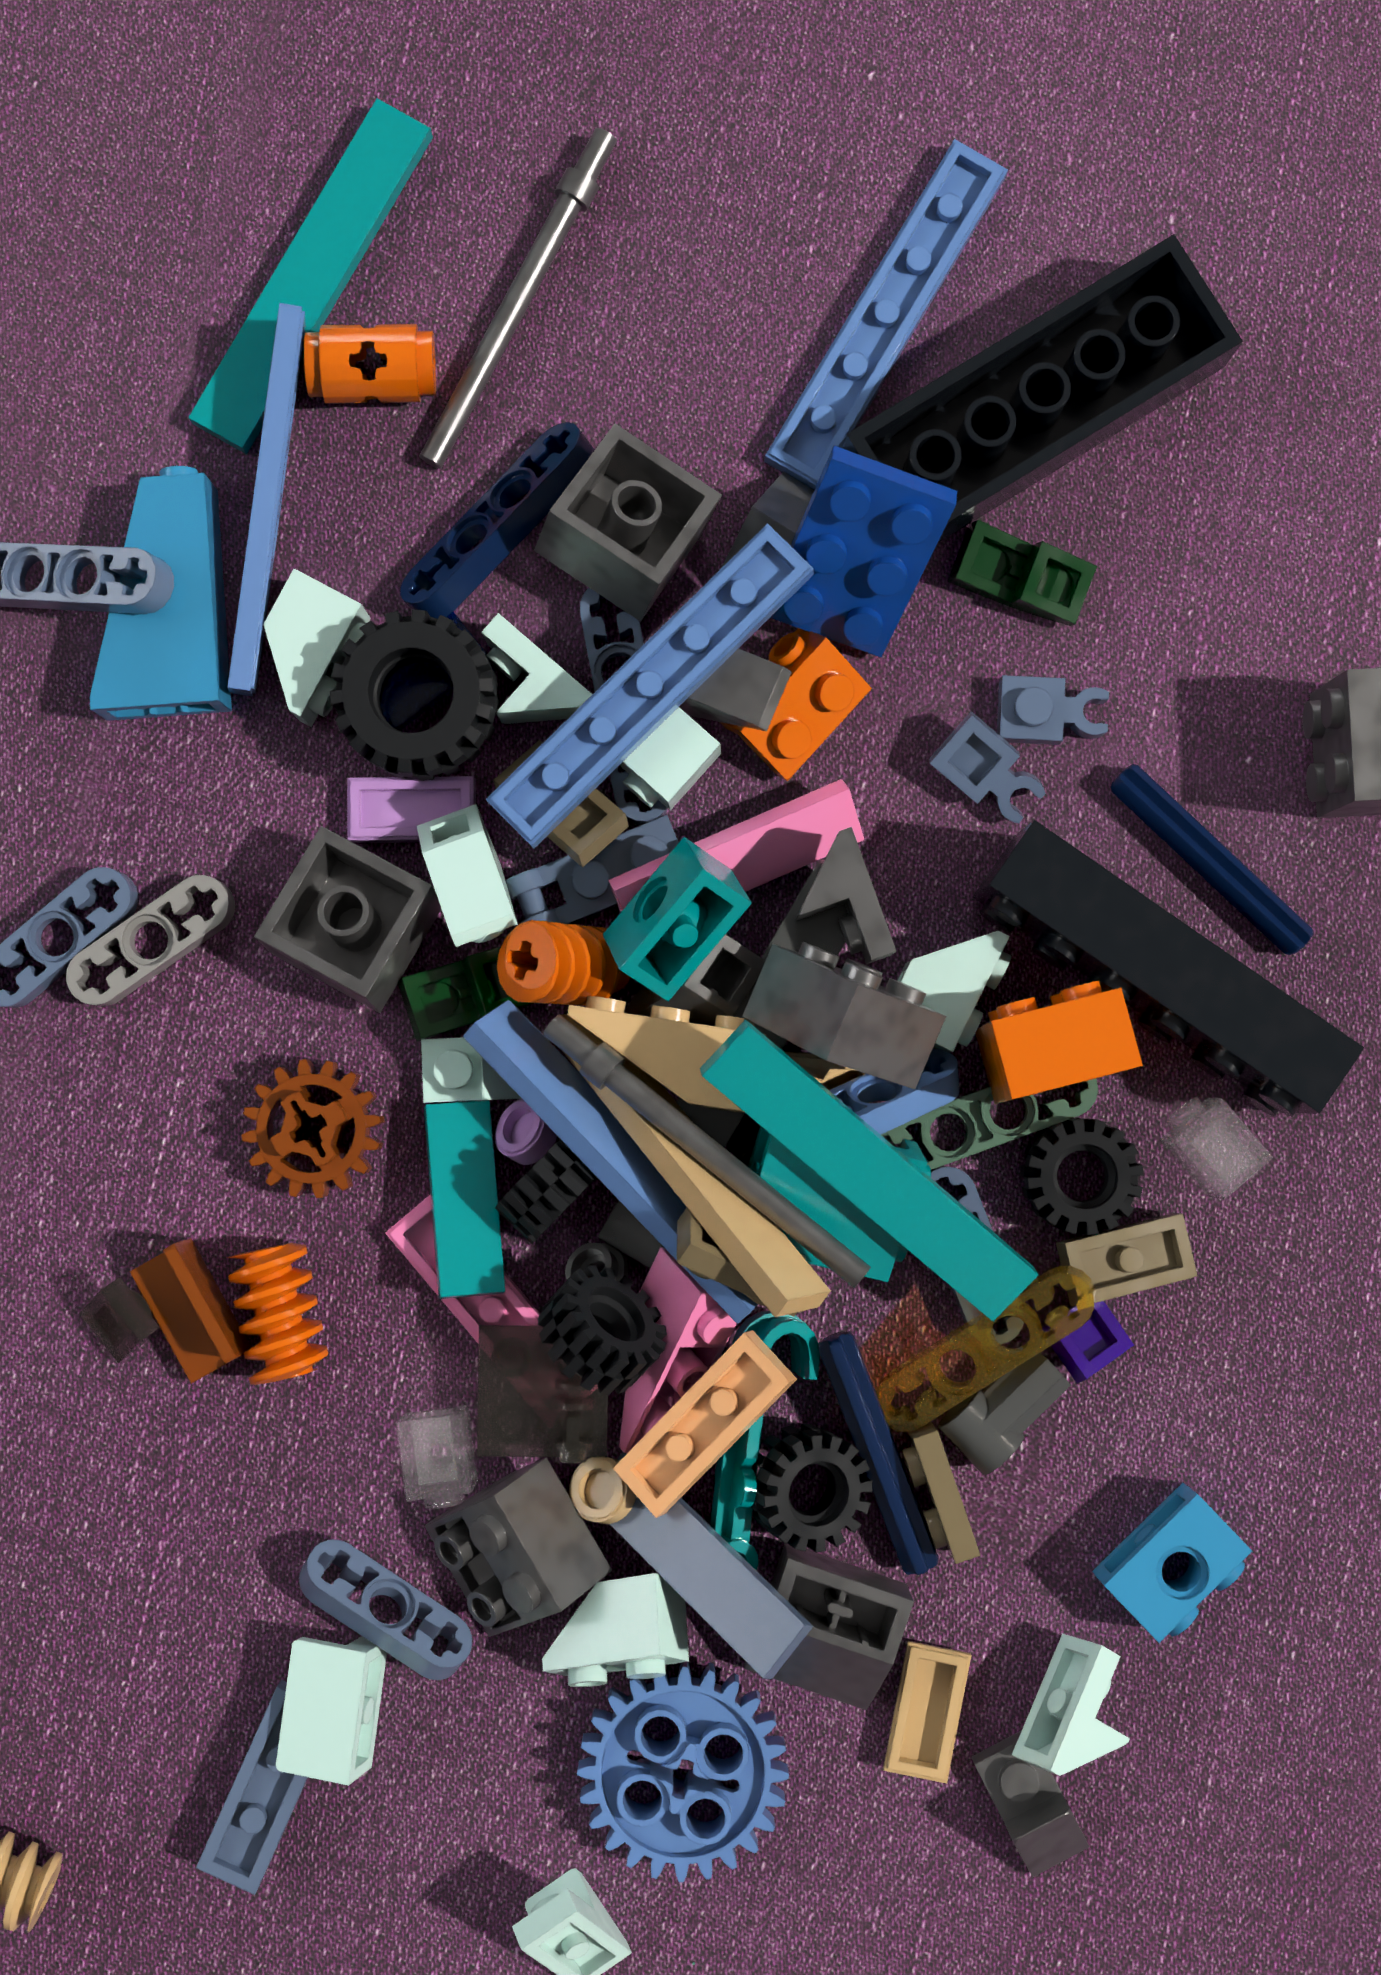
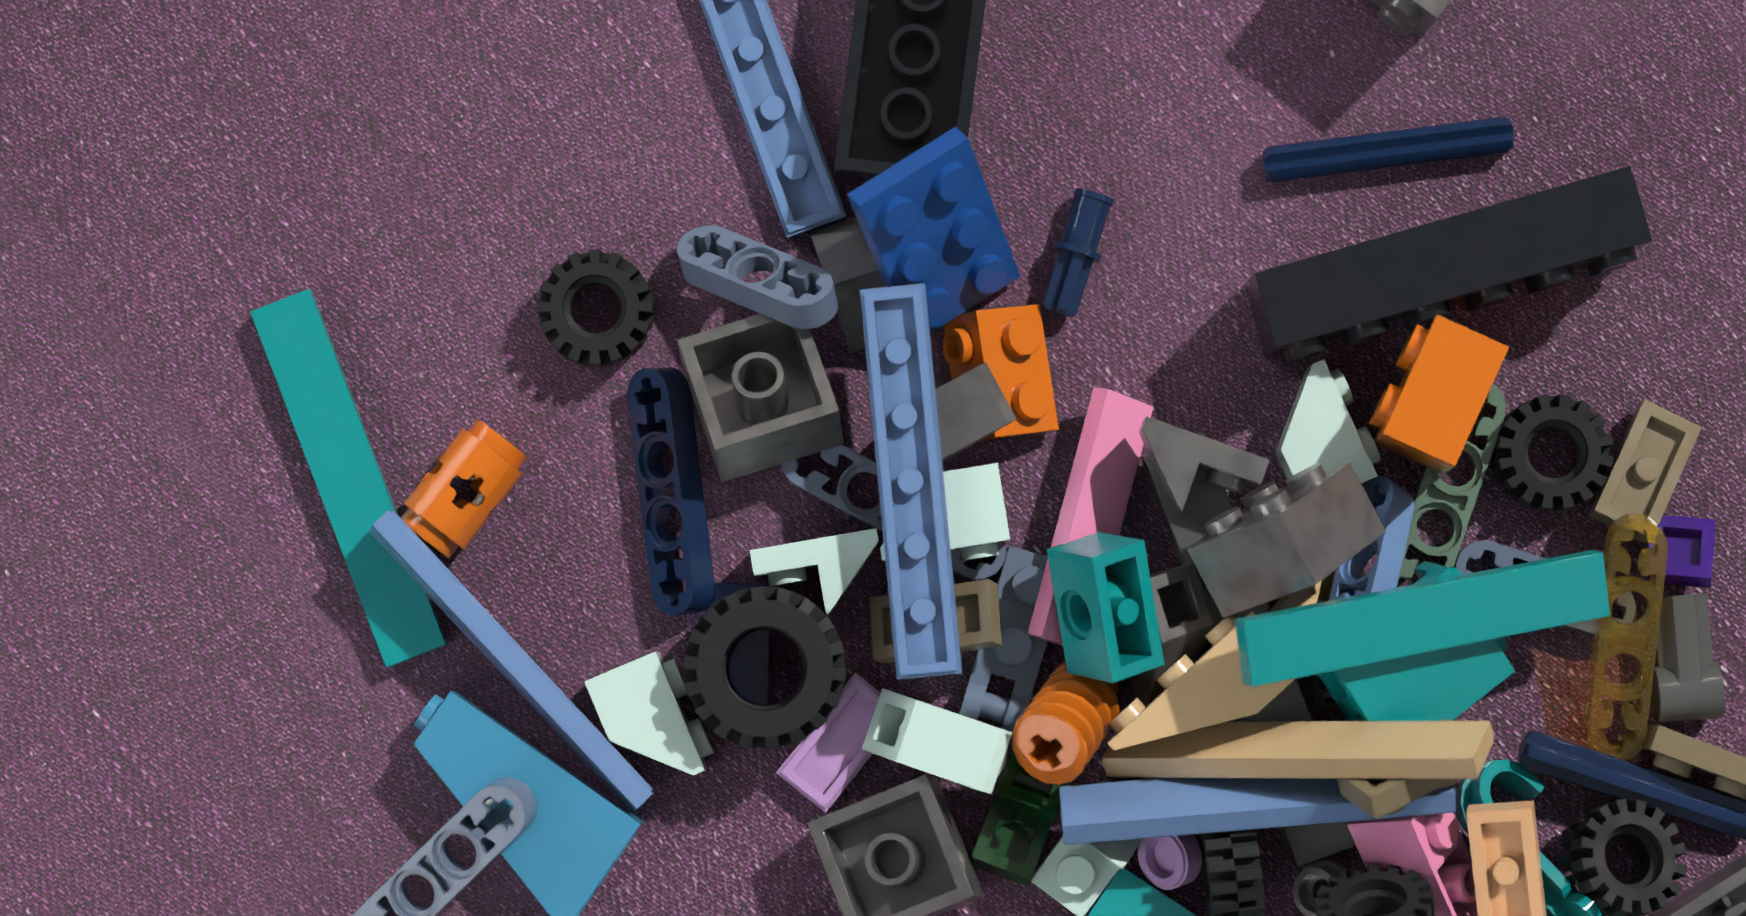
camera: 45 degrees left, 0 degrees up
flat silver bar [419,128,617,469] -> none
flat silver bar [543,1014,871,1288] -> none
sand blue plate [929,711,1046,824] -> none
dark green slope [947,520,1097,626] -> none
sand blue plate [997,675,1109,745] -> none
clear brick [1160,1097,1274,1200] -> none
none -> black tyre [537,249,655,367]
none -> sand blue beam [677,225,838,329]
none -> dark blue axle [1041,188,1114,317]

